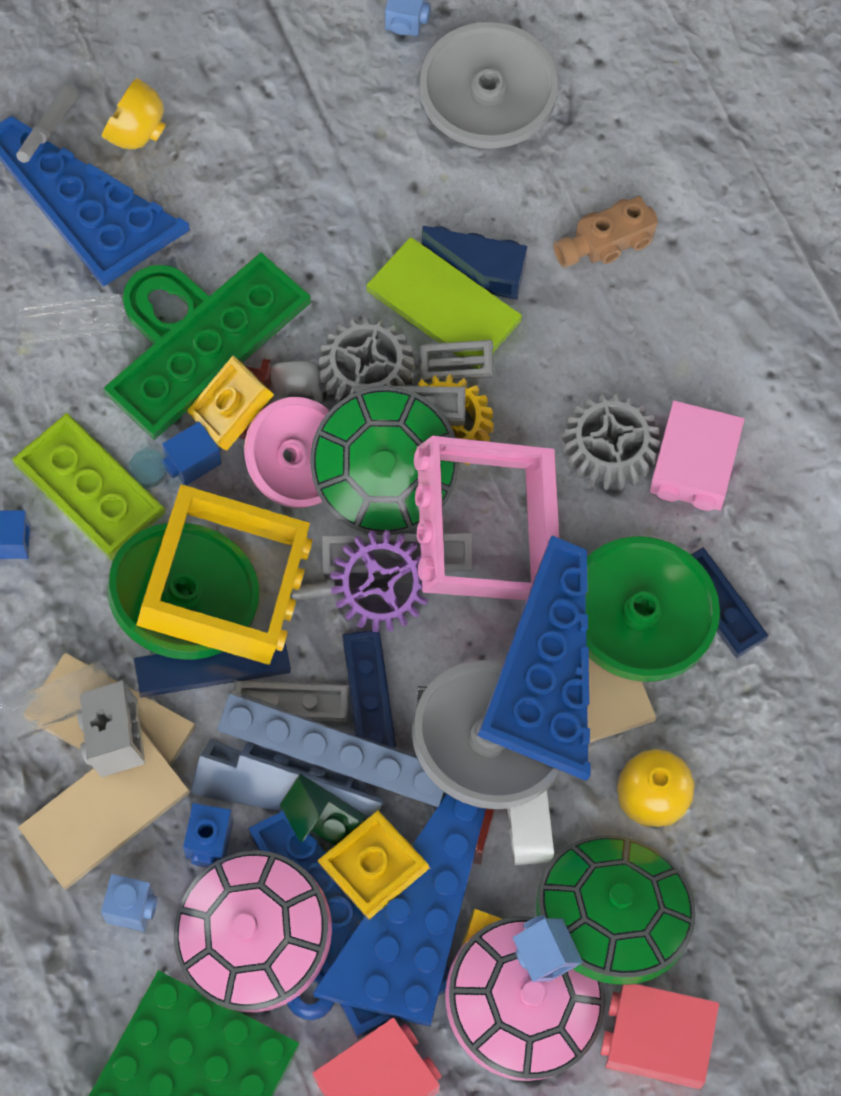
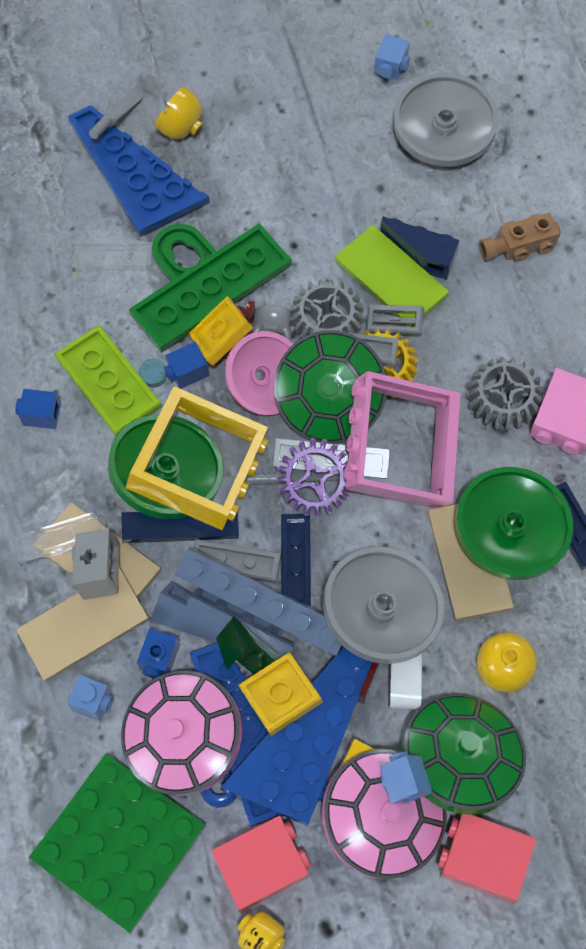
camera: 10 degrees right, 0 degrees up
blue wing [477,536,591,781] -> none

